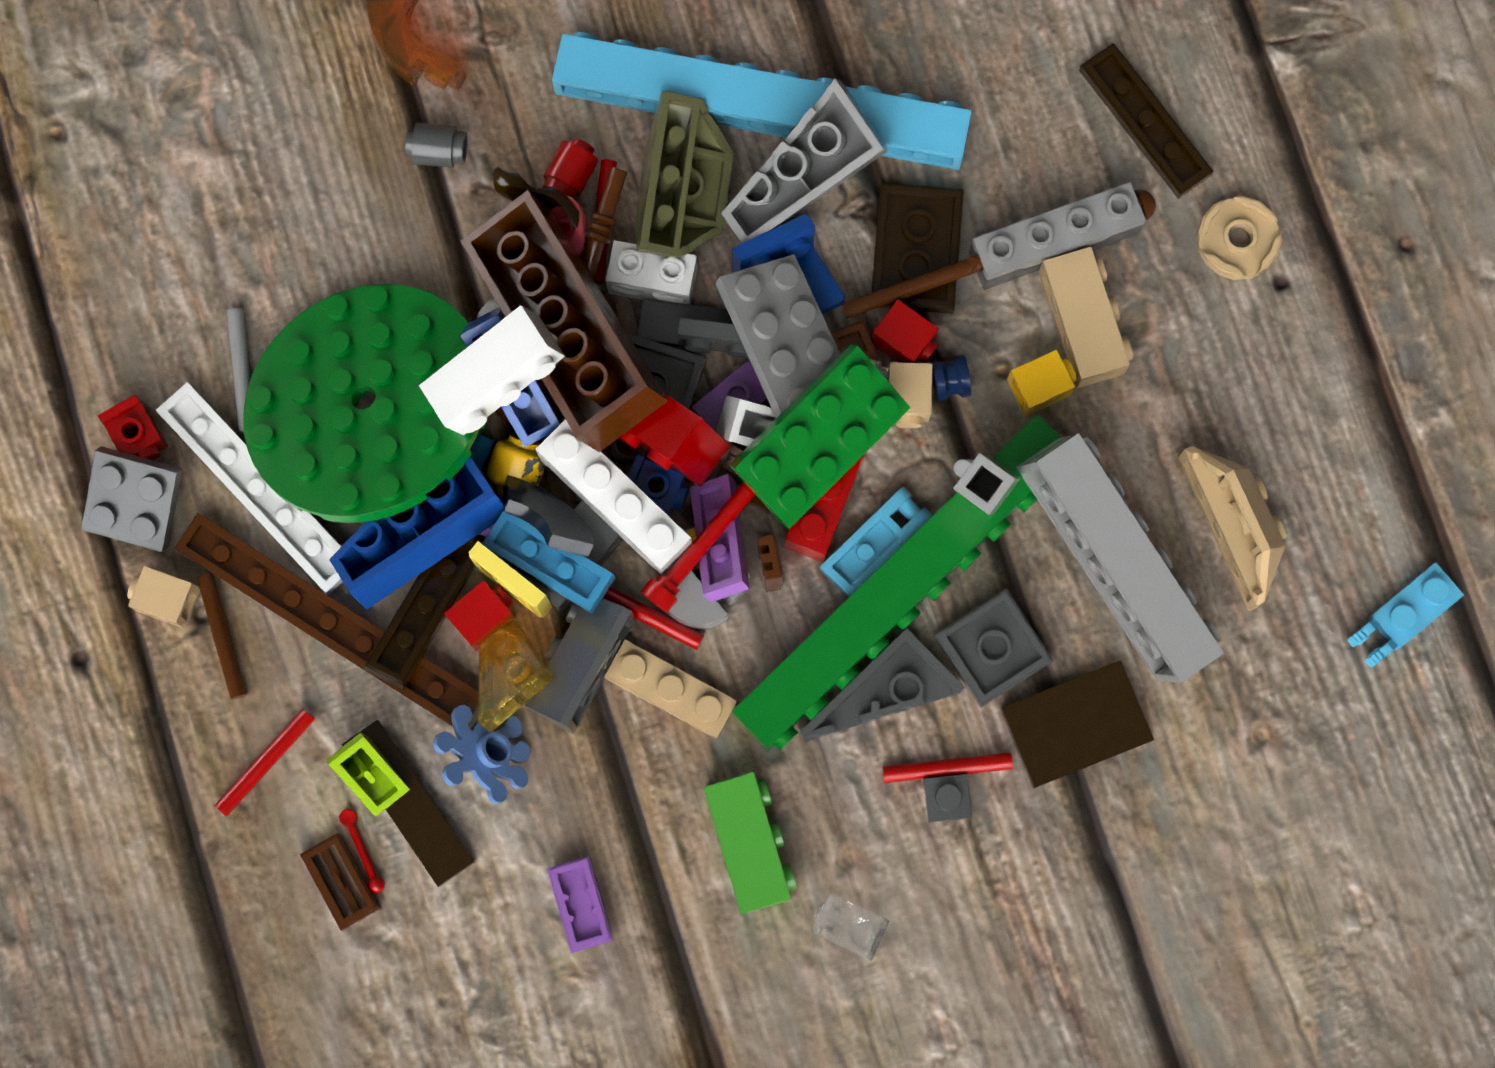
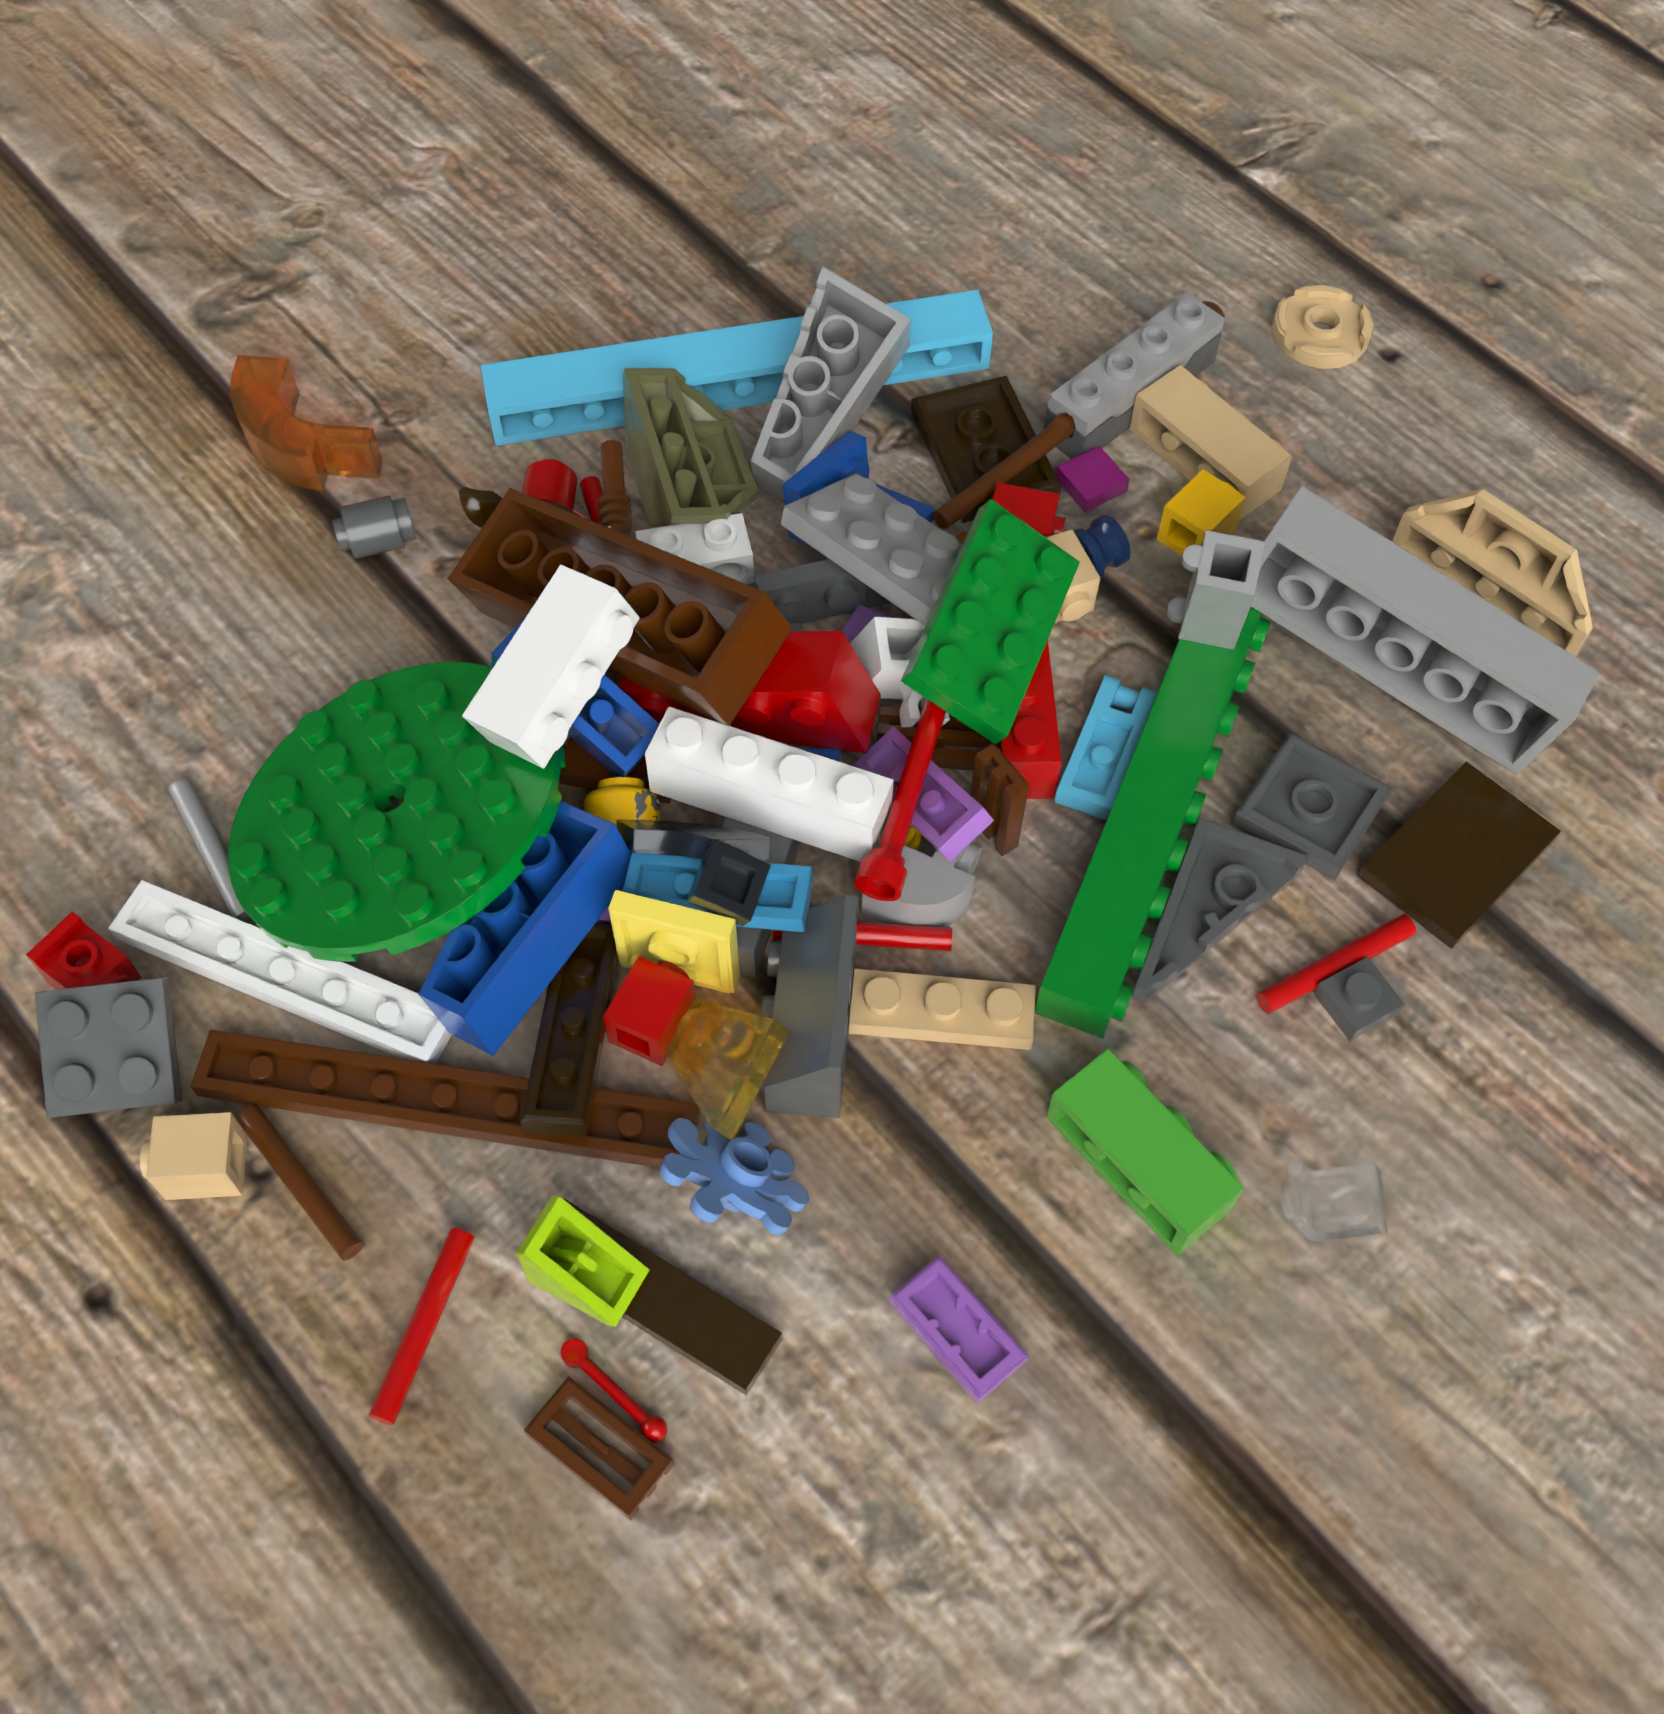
camera: 25 degrees left, 20 degrees down
dark brown tile [1079,43,1214,199] -> none
none -> black plate [687,840,771,926]
none -> magenta tile [1056,446,1130,512]

